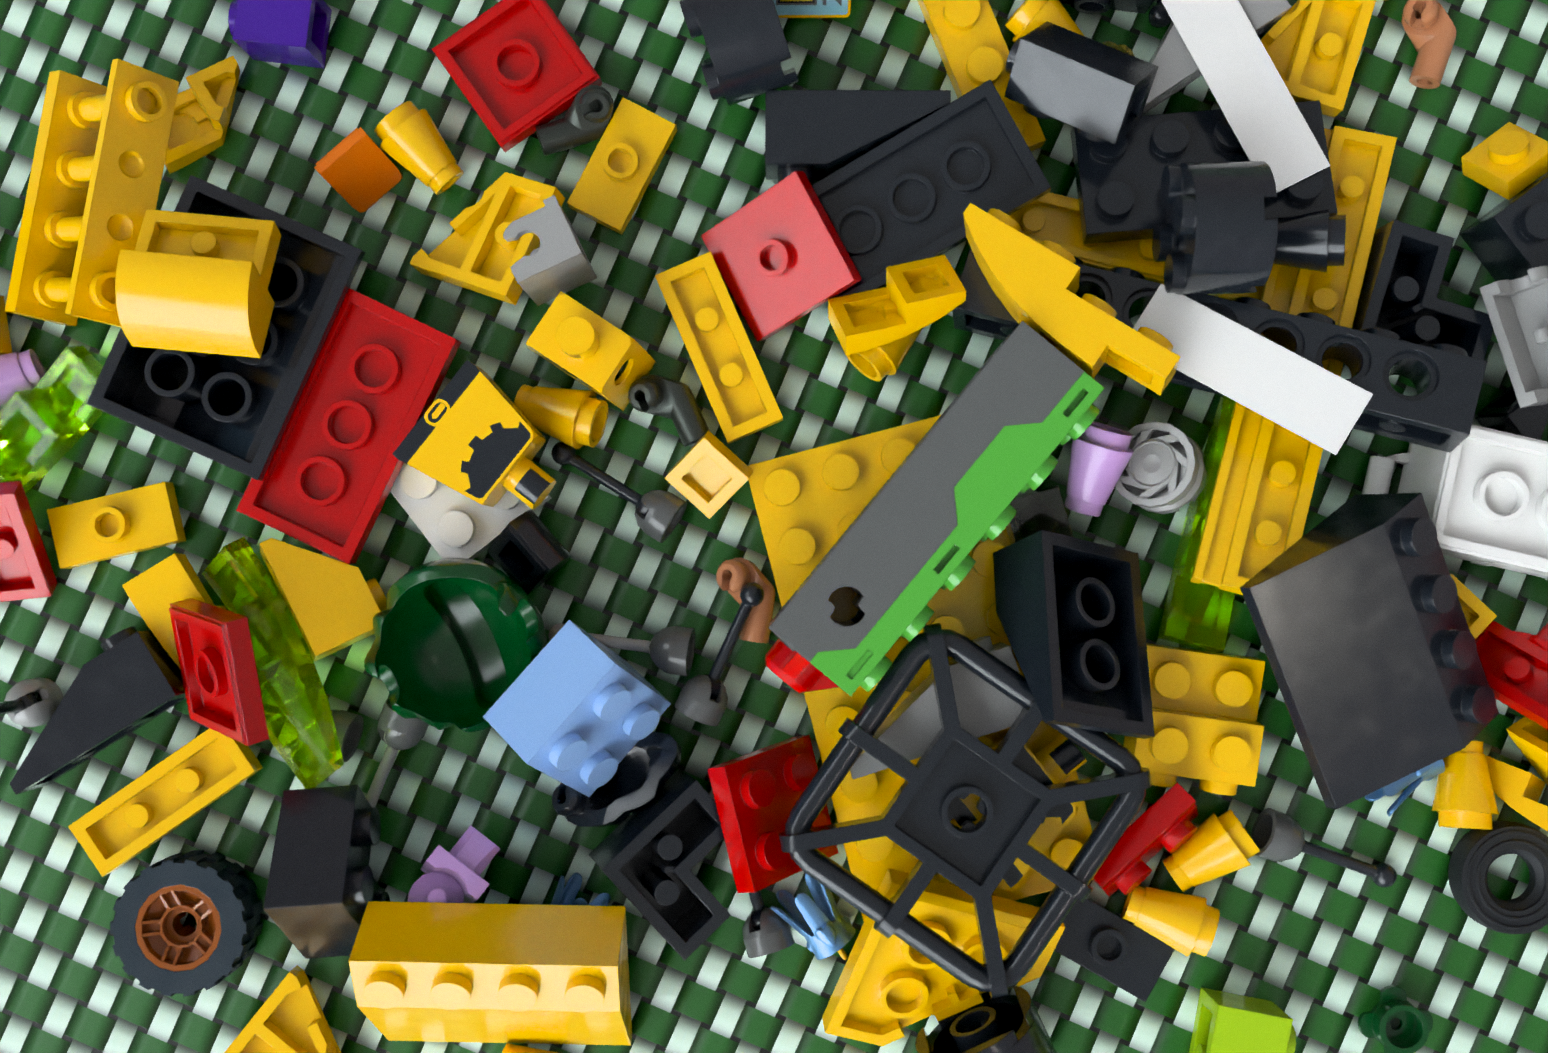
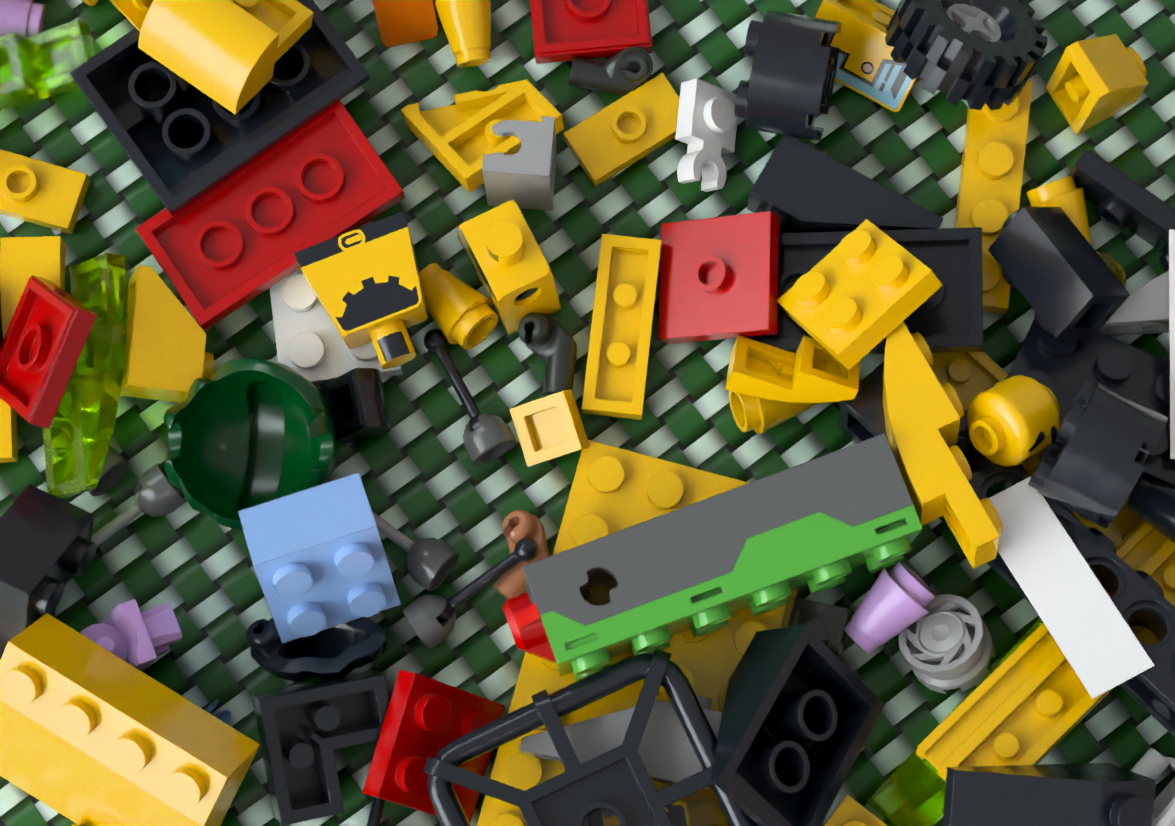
camera: 30 degrees right, 10 degrees down
none -> white plate [675,79,738,192]
none -> yellow plate [777,219,943,370]
none -> yellow head [966,375,1061,467]

